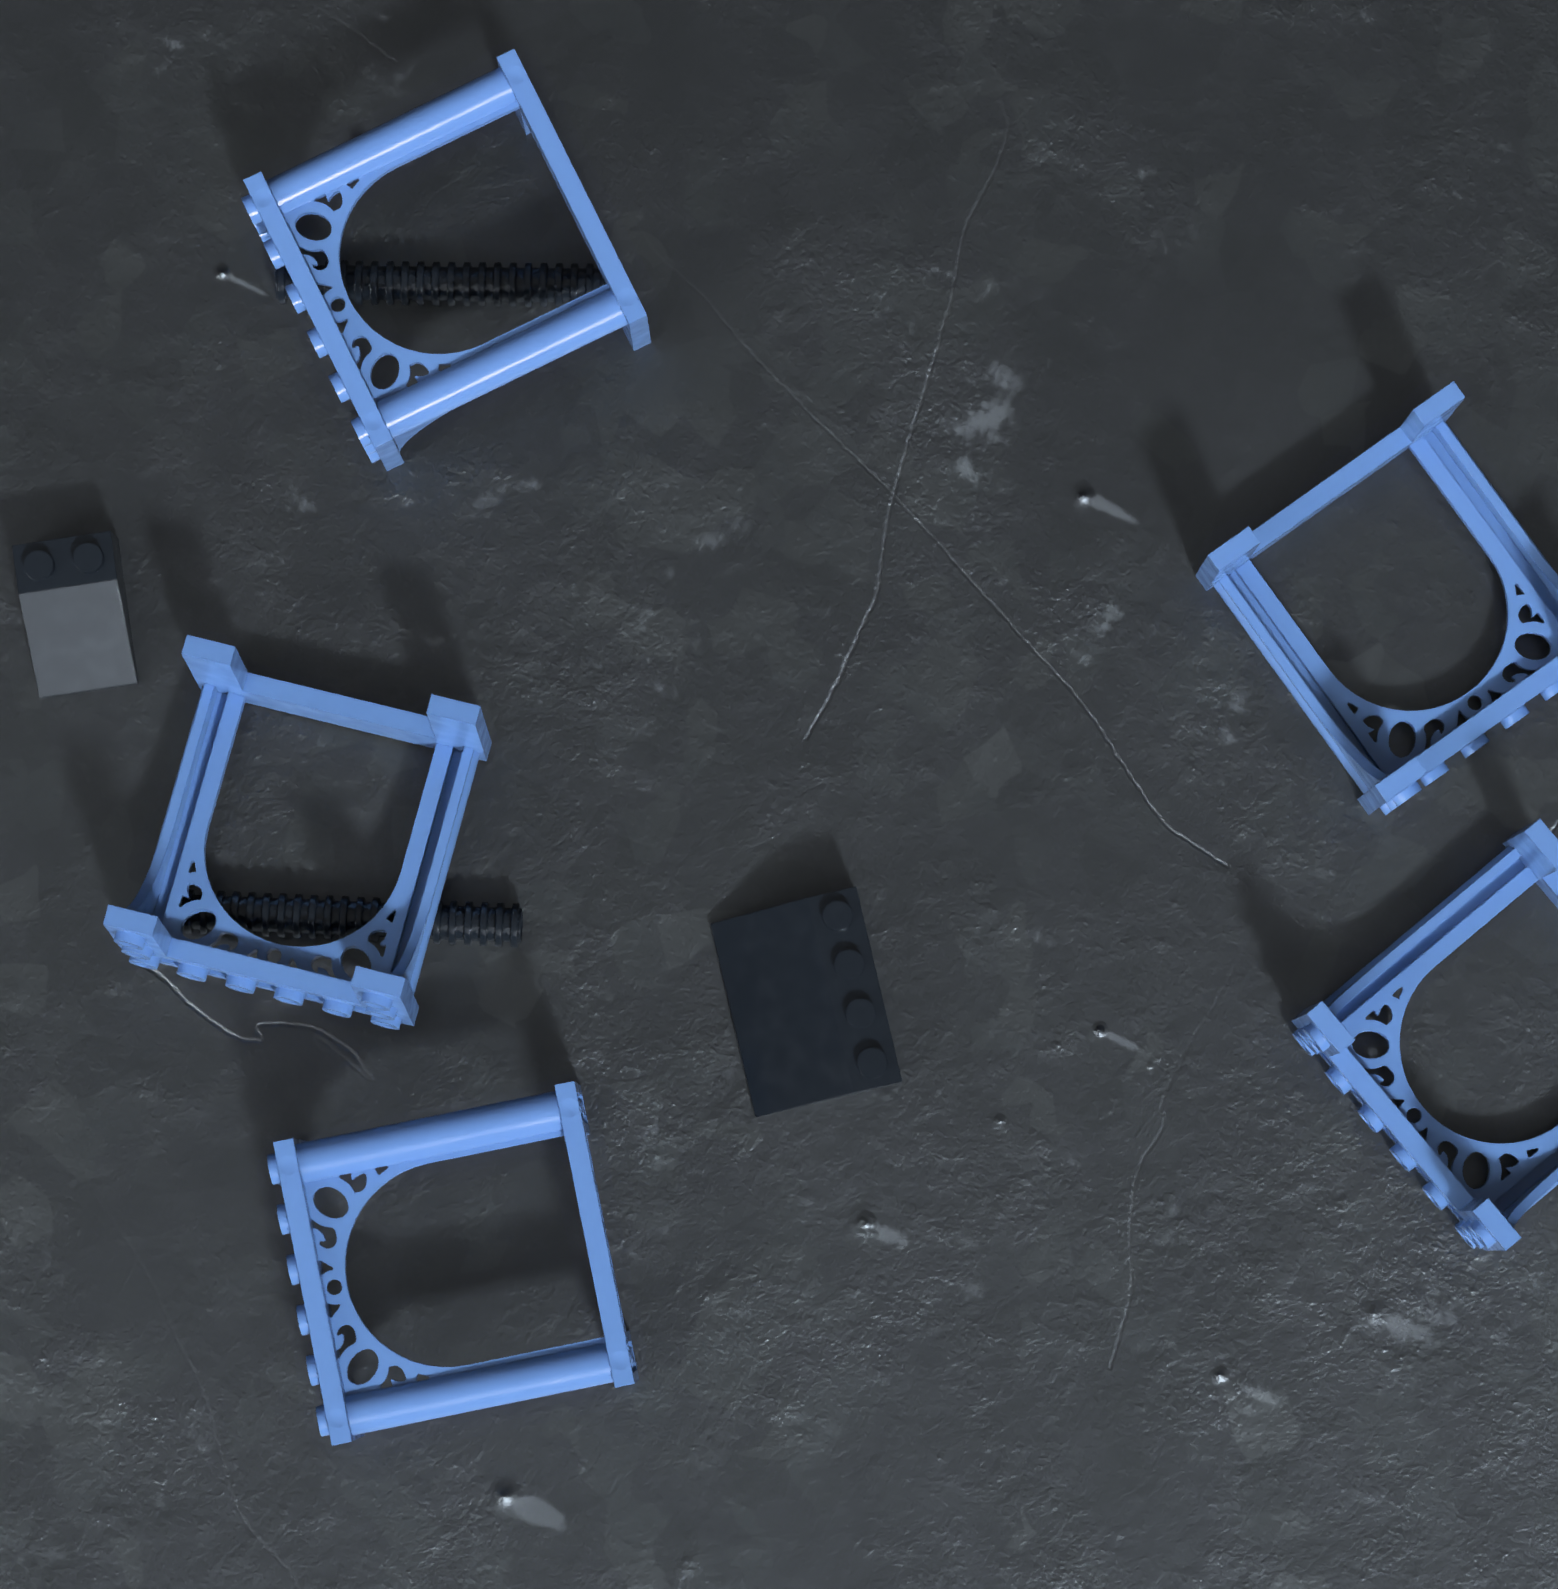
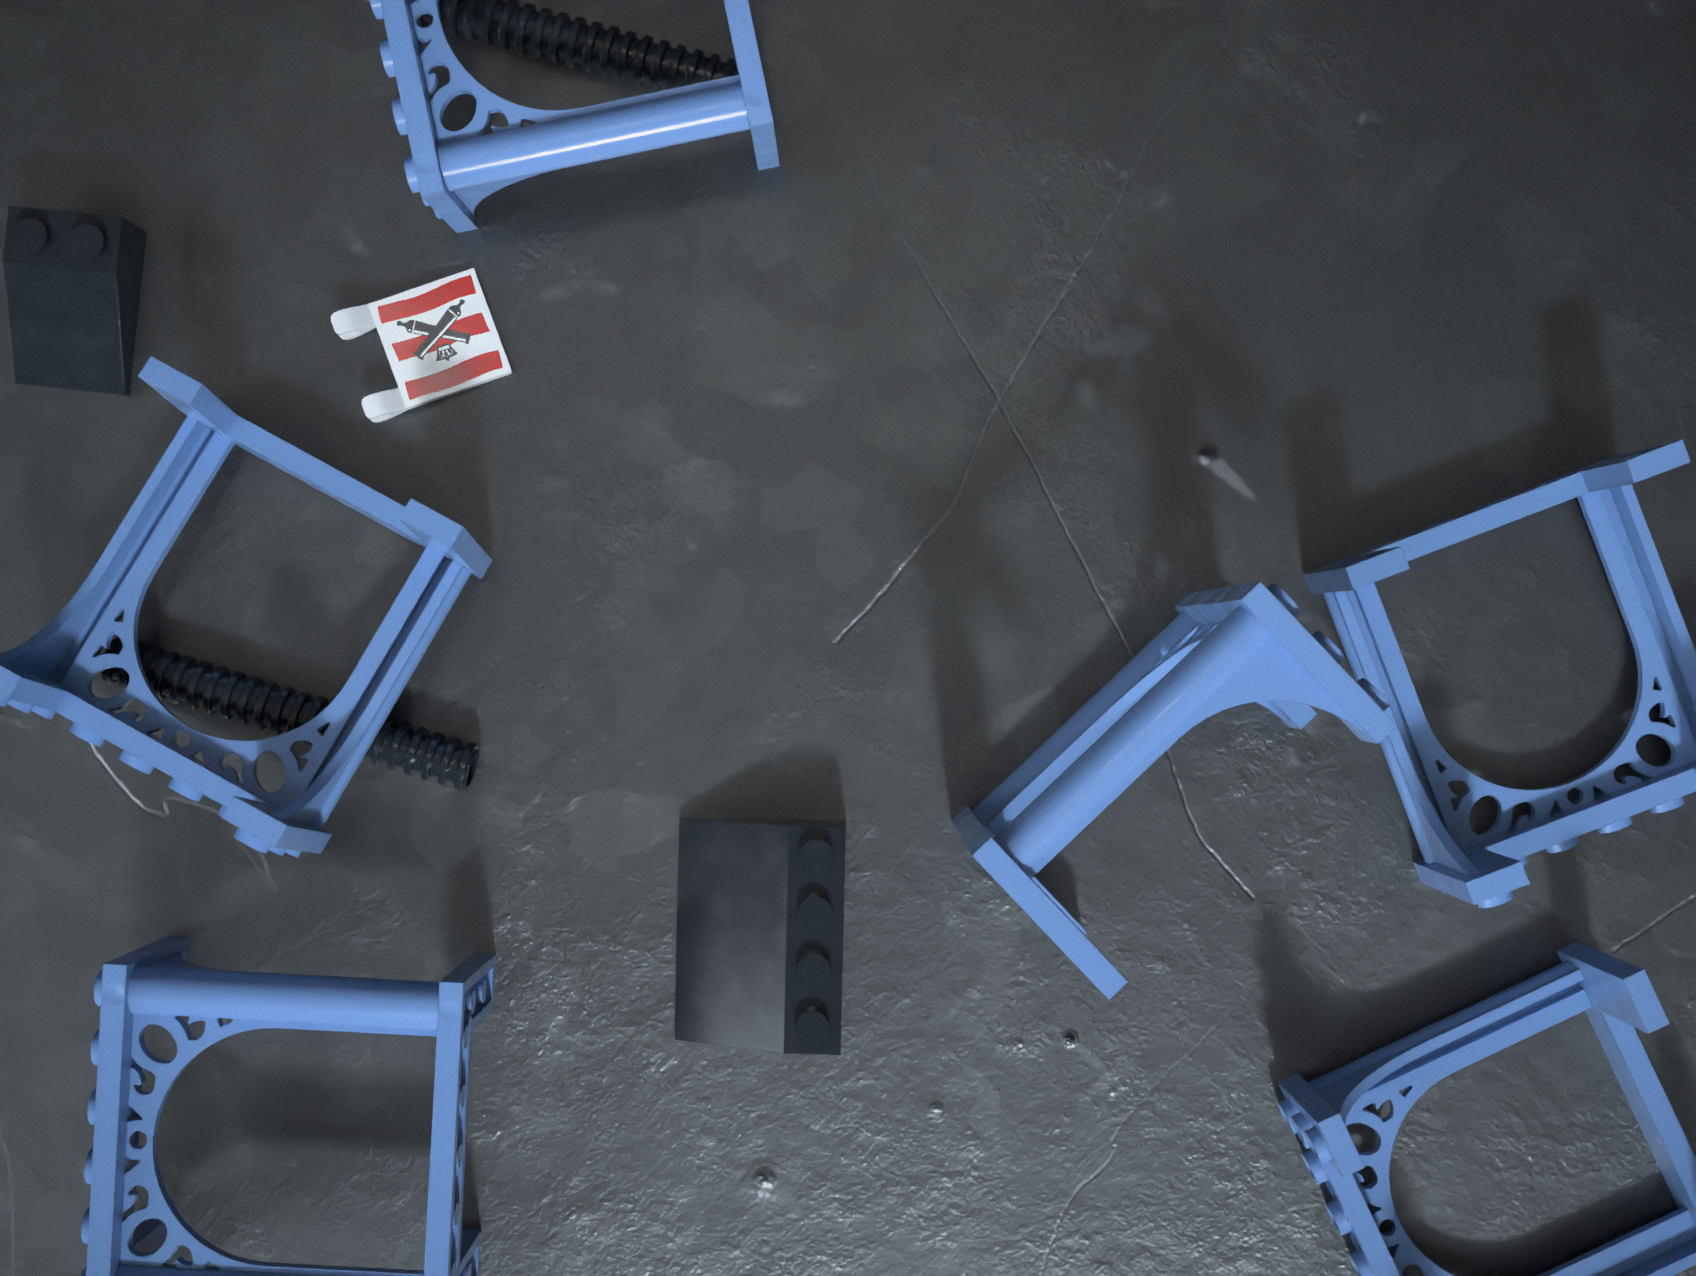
camera: 15 degrees right, 5 degrees up
none -> flag [331,268,513,423]
none -> medium blue arch [951,582,1397,1000]

